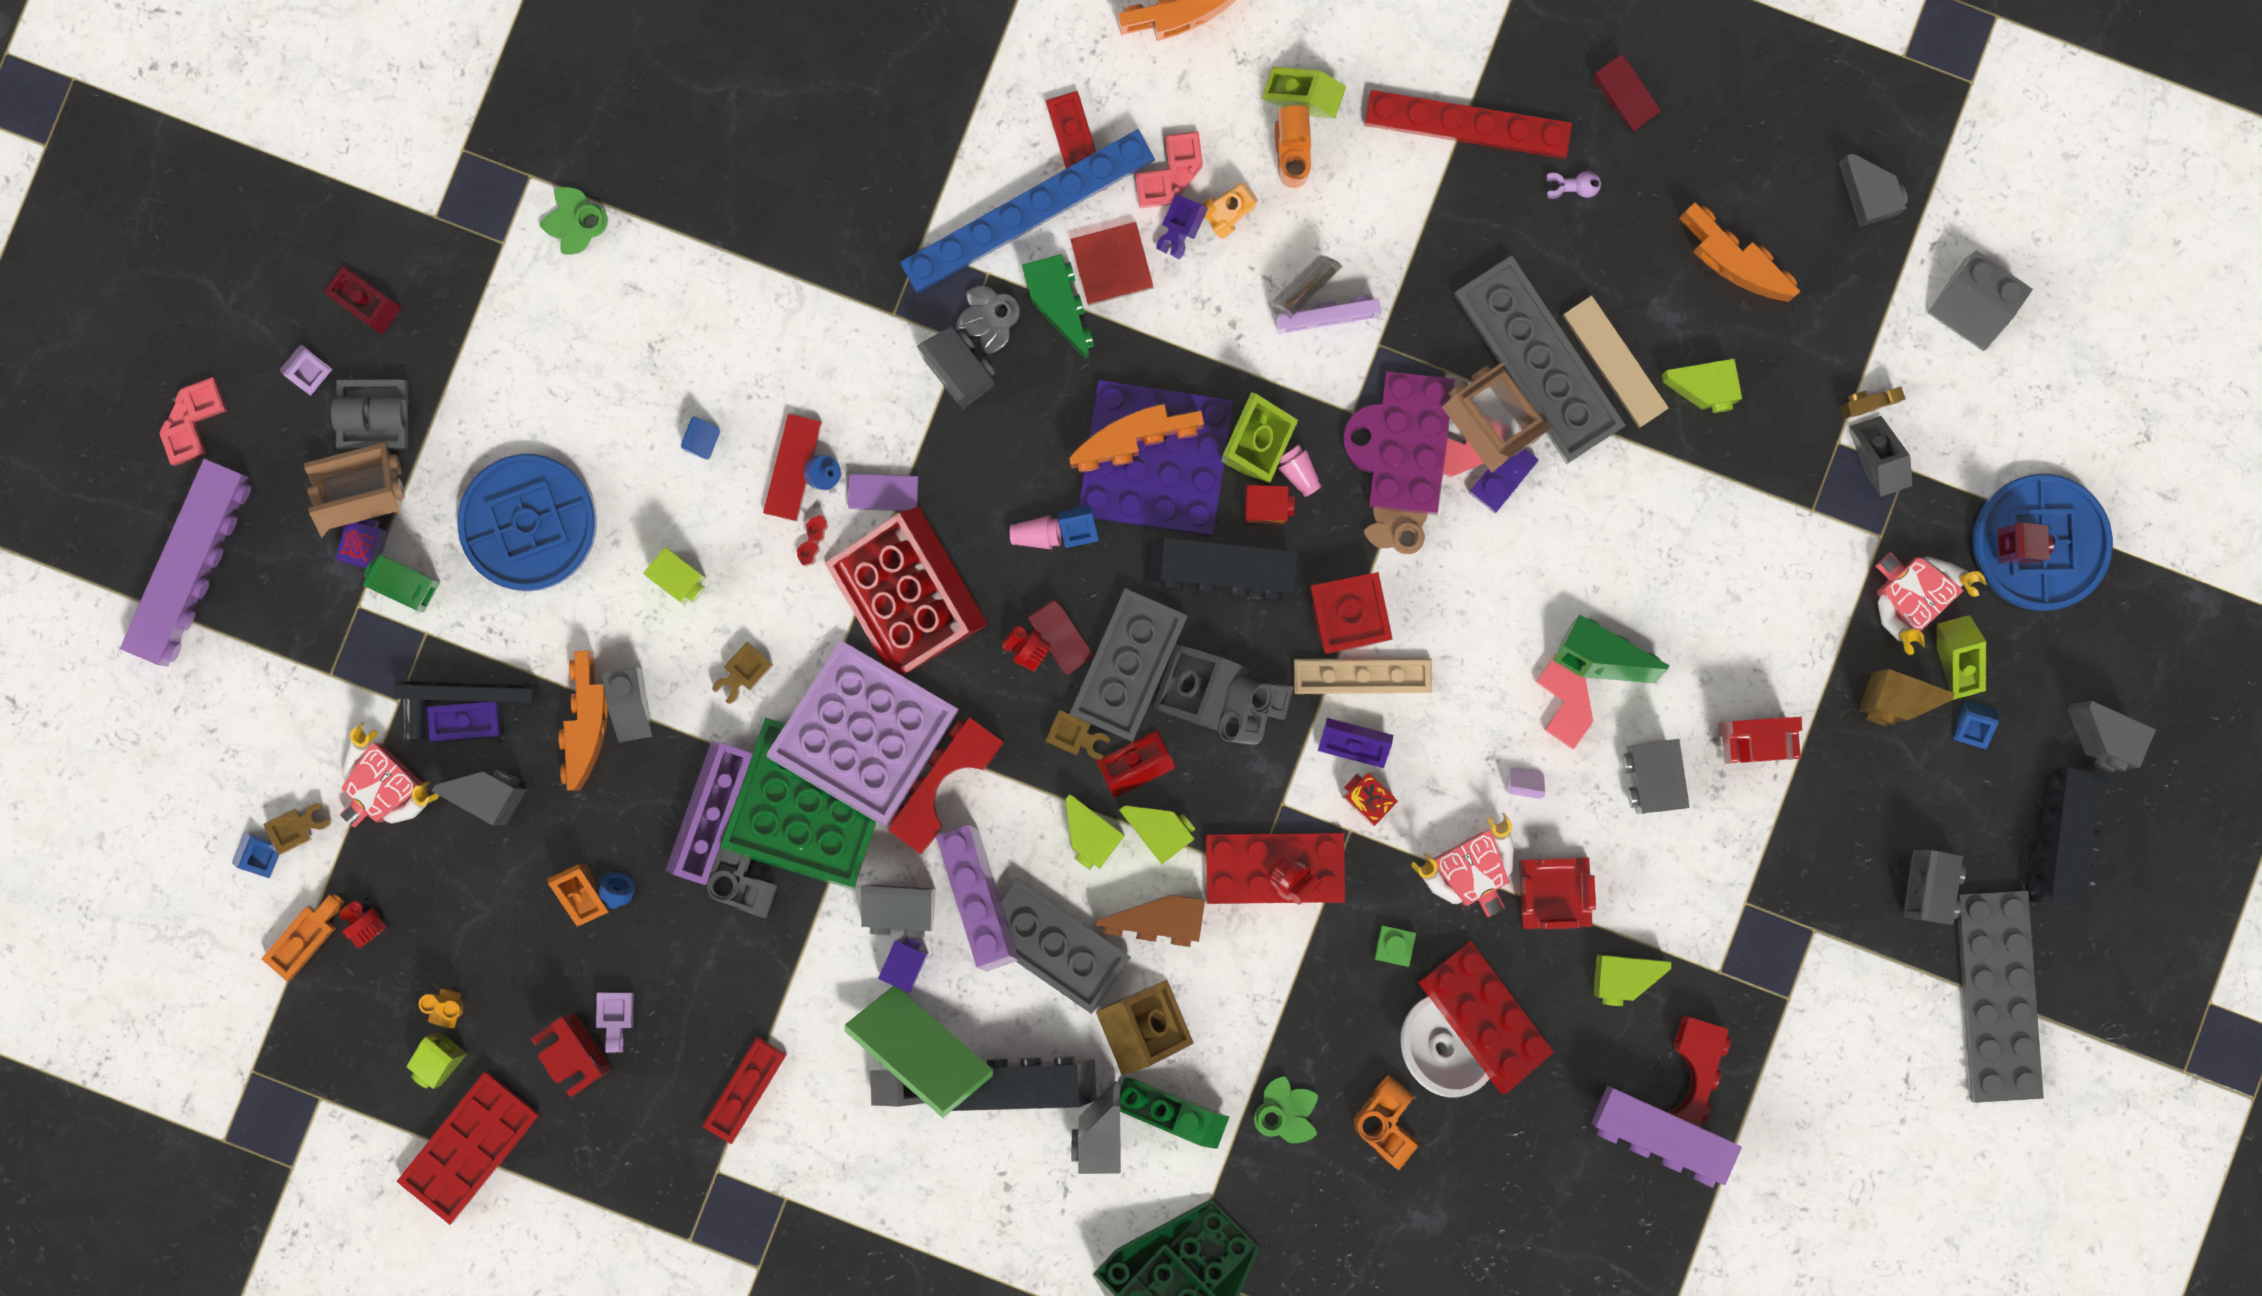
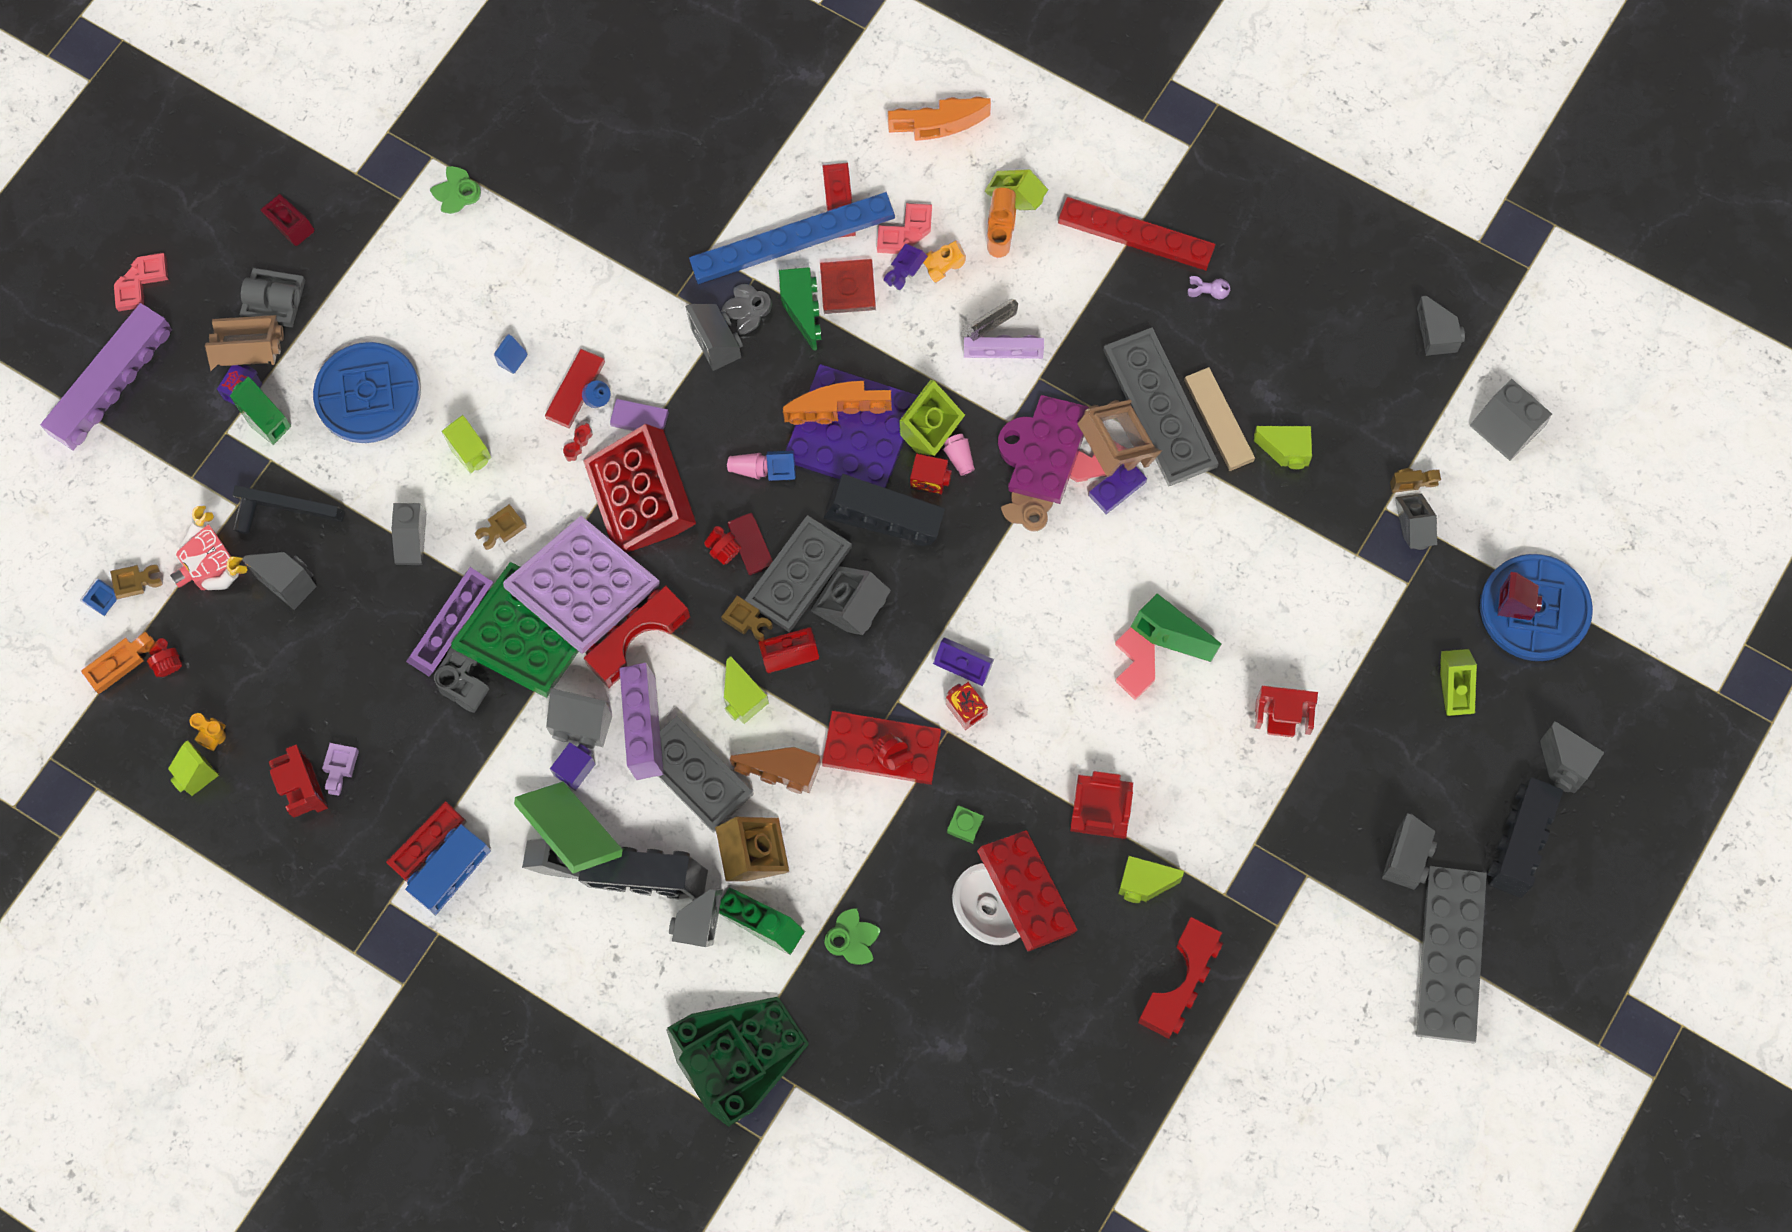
camera: 20 degrees right, 15 degrees down
lavender slope [280,344,332,396] -> none
red plate [396,1071,541,1225] -> none
dark purple plate [427,702,501,742] -> none
orange slope [547,864,608,927] -> none
orange slope [559,650,608,791] -> none
blue tile [598,872,635,909] -> none
lime slope [1119,806,1195,865] -> none
dark grey piece [1219,676,1294,746] -> none
tan tile [1294,658,1432,694] -> none
red panel [1310,572,1393,654] -> none
orange piece [1354,1075,1421,1171] -> none
torso [1411,812,1514,917] -> none
lavender slope [1506,767,1545,799] -> none
medium lavender brick [1591,1086,1742,1187] -> none
dark red slope [1592,54,1661,132] -> none
dark grey slope [1622,739,1690,814] -> none
orange slope [1679,202,1800,302] -> none
pearl gold slope [1858,669,1955,726] -> none
torso [1876,552,1987,655] -> none
blue slope [1953,700,1999,750] -> none
none -> blue brick [405,824,491,916]

